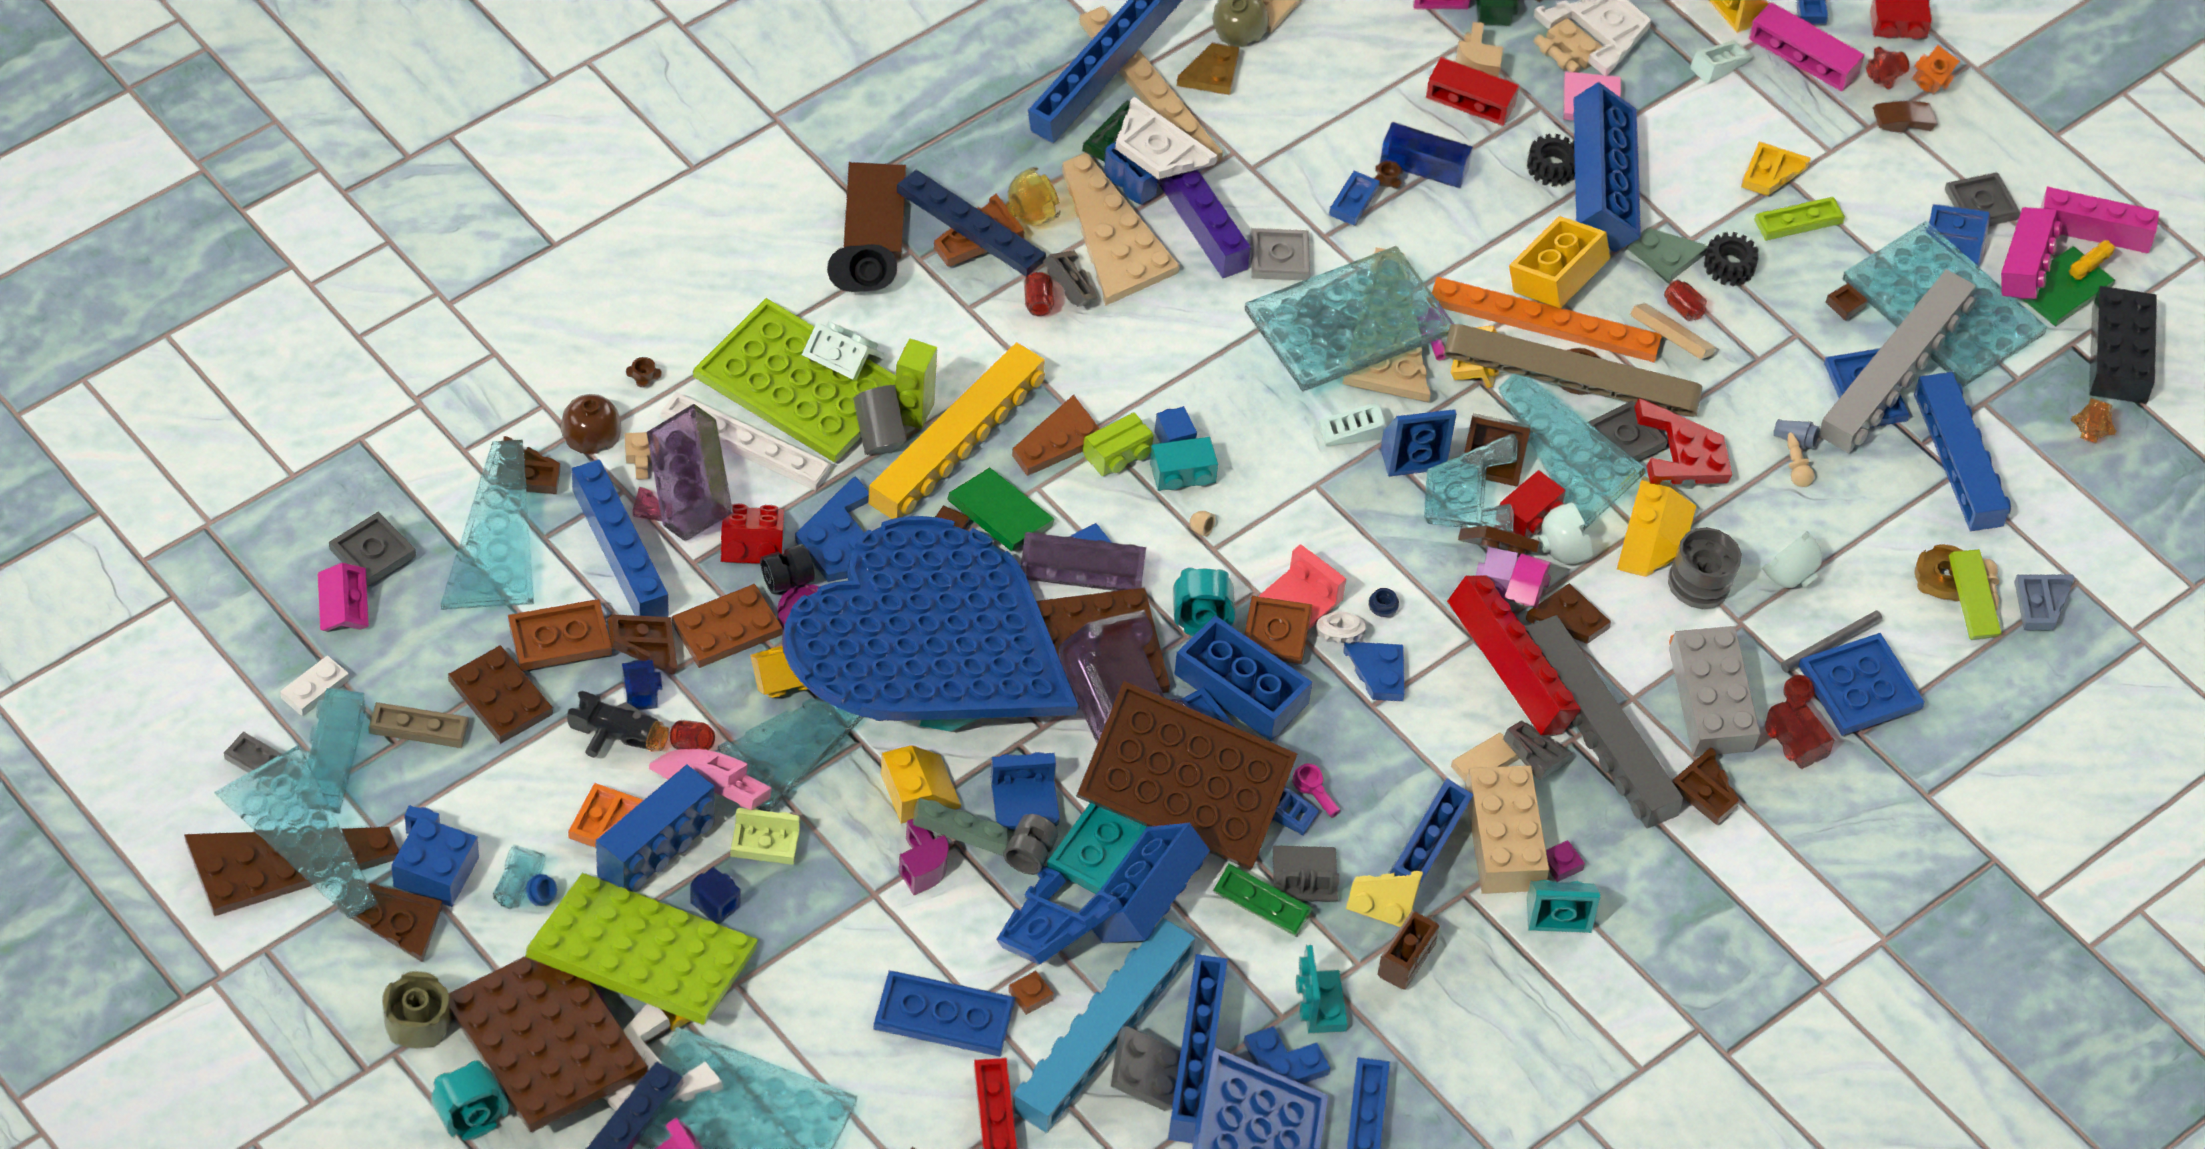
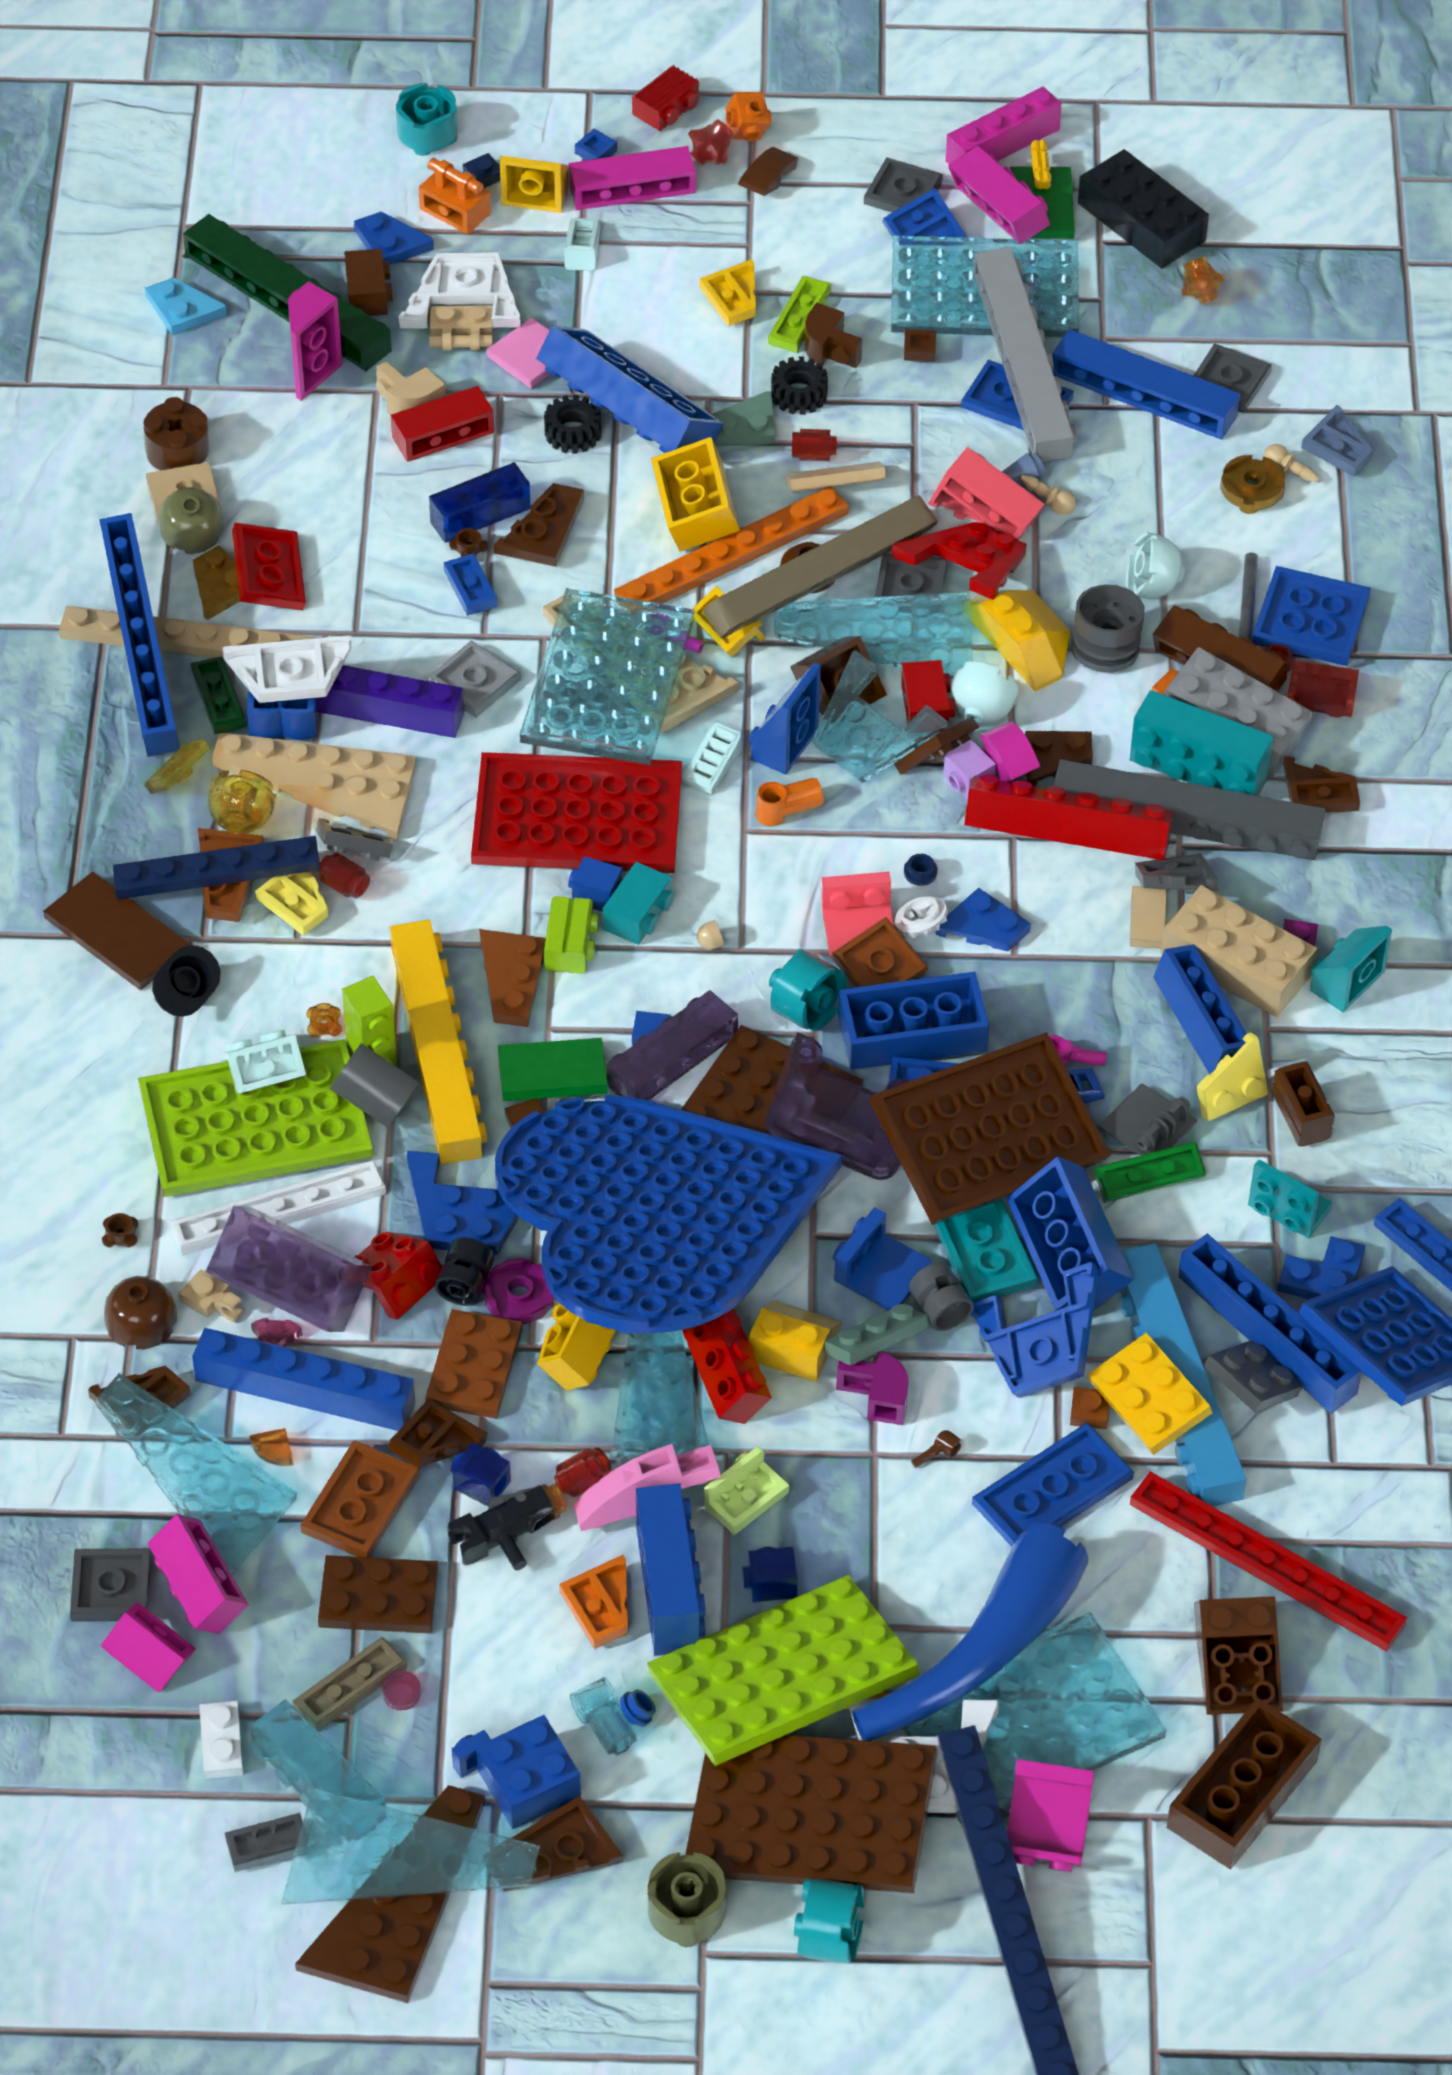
camera: 45 degrees left, 0 degrees up
lime tile [1948,549,2001,640] -> none
none -> clear yellow plate [144,739,210,794]
none -> dark pink brick [147,1514,249,1634]
none -> red tile [232,522,306,611]
none -> clear orange tile [249,1428,293,1466]
none -> light yellow wing [255,872,328,936]
none -> clear pink tile [382,1671,421,1710]
none -> red plate [471,752,682,873]
none -> reddish brown wing [494,483,584,567]
none -> red brick [682,1308,772,1424]
none -> orange piece [755,778,824,827]
none -> reddish brown brick [805,302,862,368]
none -> blue brick [852,1523,1088,1741]
none -> reddish brown hand [911,1430,961,1468]
none -> coral wedge [928,447,1045,540]
none -> yellow plate [1087,1333,1212,1455]
none -> teal brick [1129,690,1274,796]
none -> reddish brown brick [1152,605,1287,692]
none -> dark grey tile [1193,343,1272,412]

